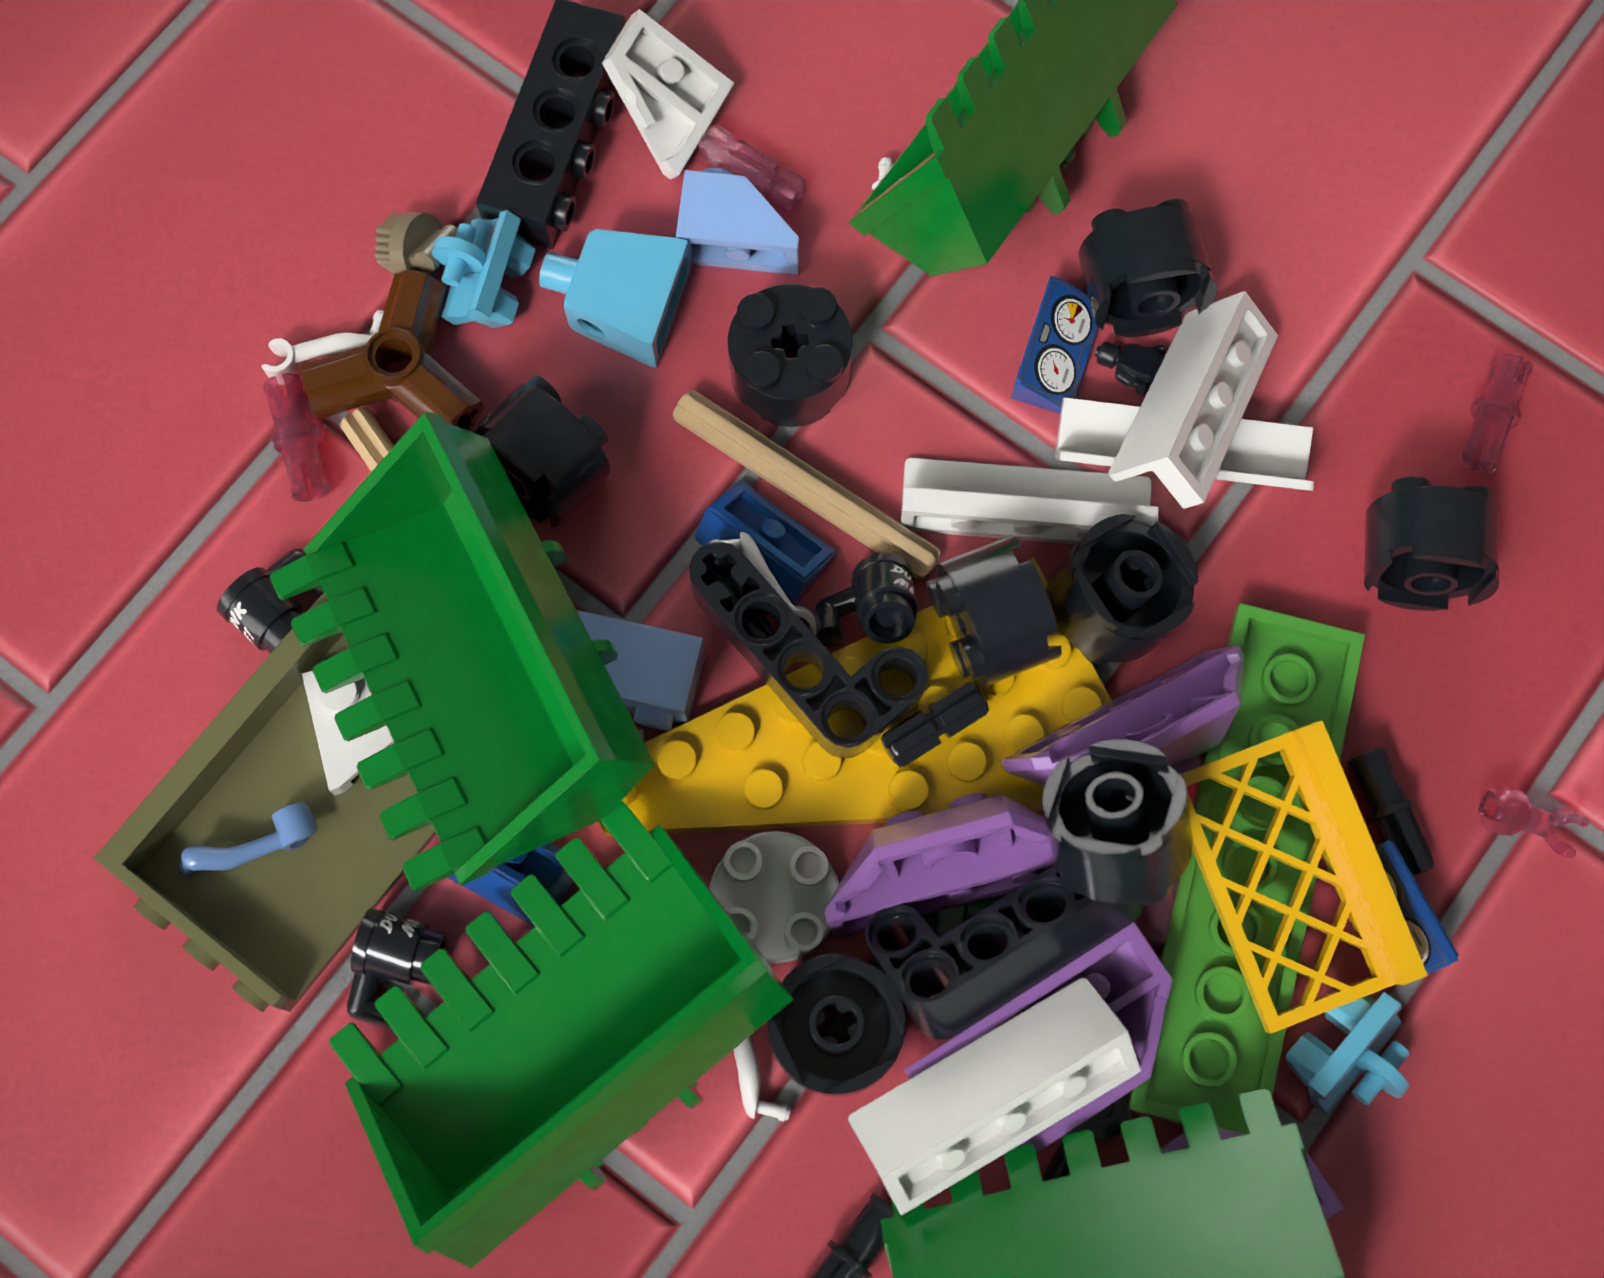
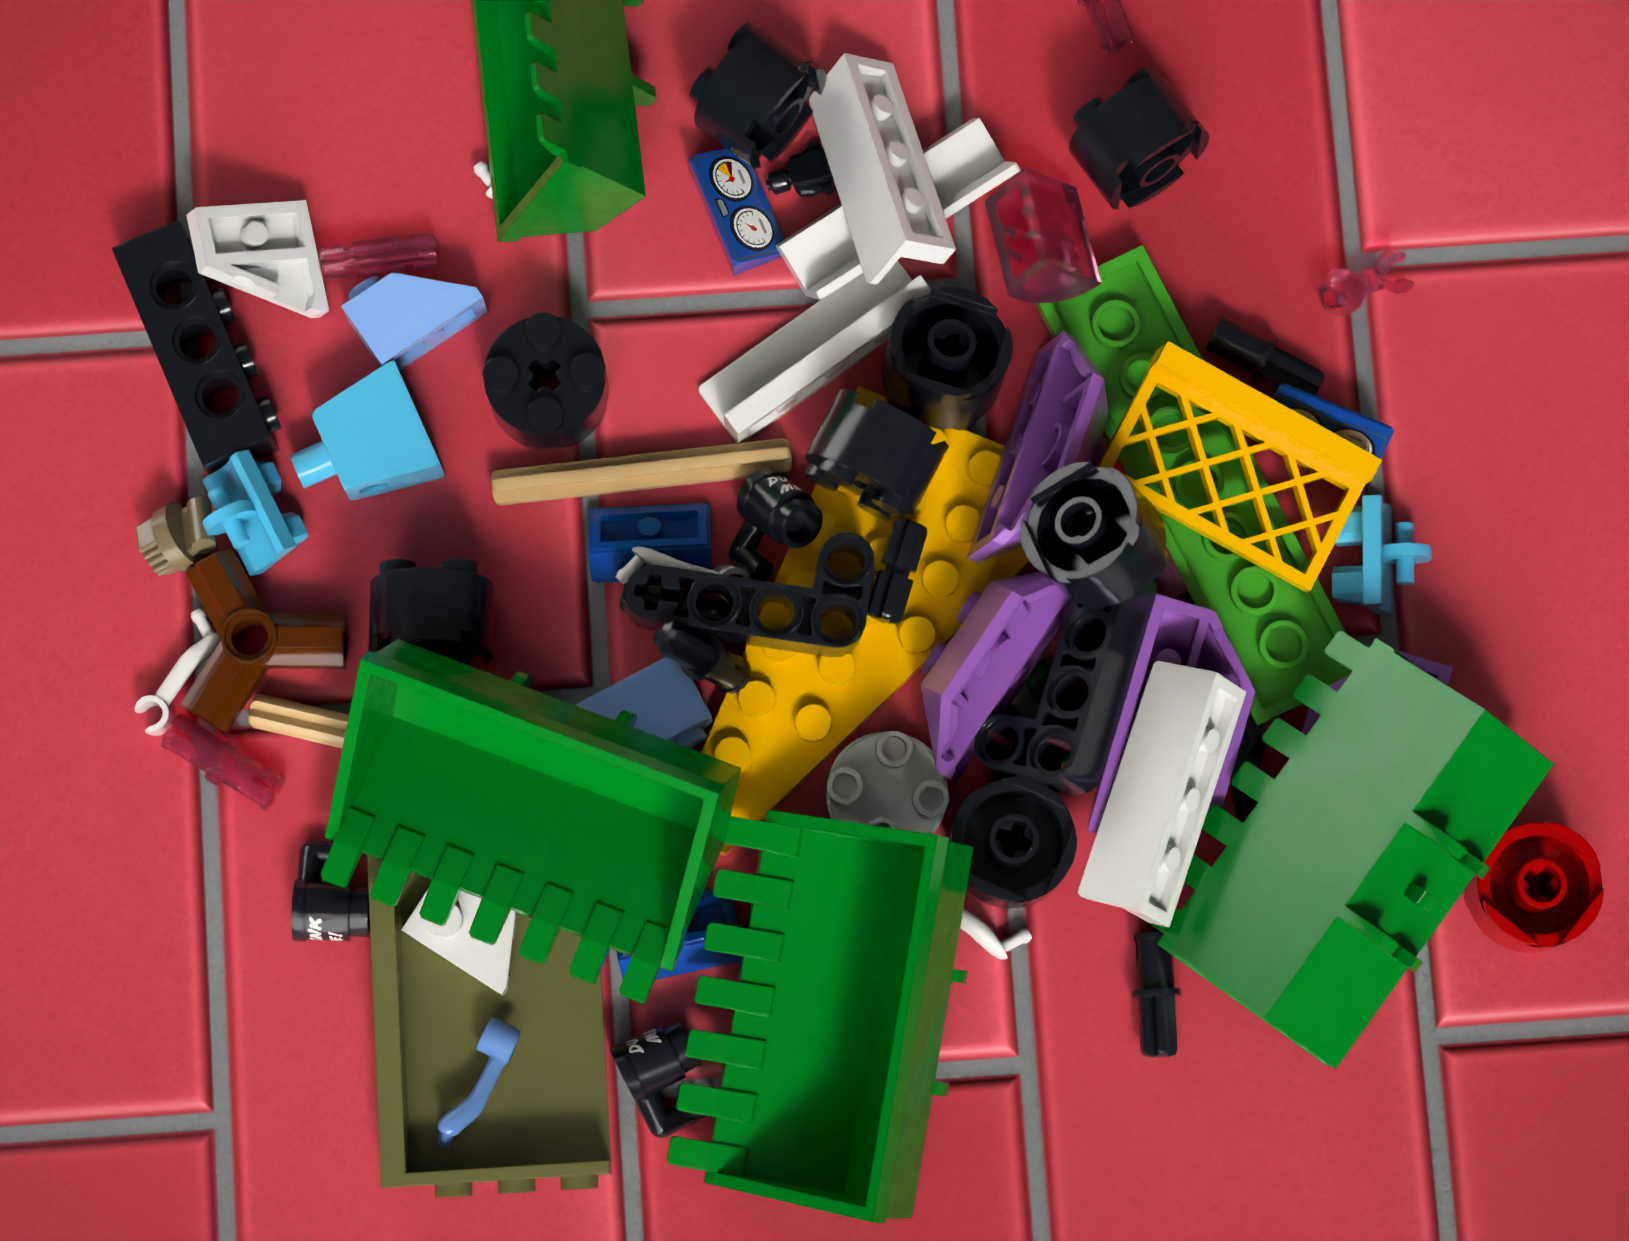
camera: 45 degrees left, 5 degrees up
none -> black axle [653,619,751,694]
none -> clear pink brick [985,167,1102,303]

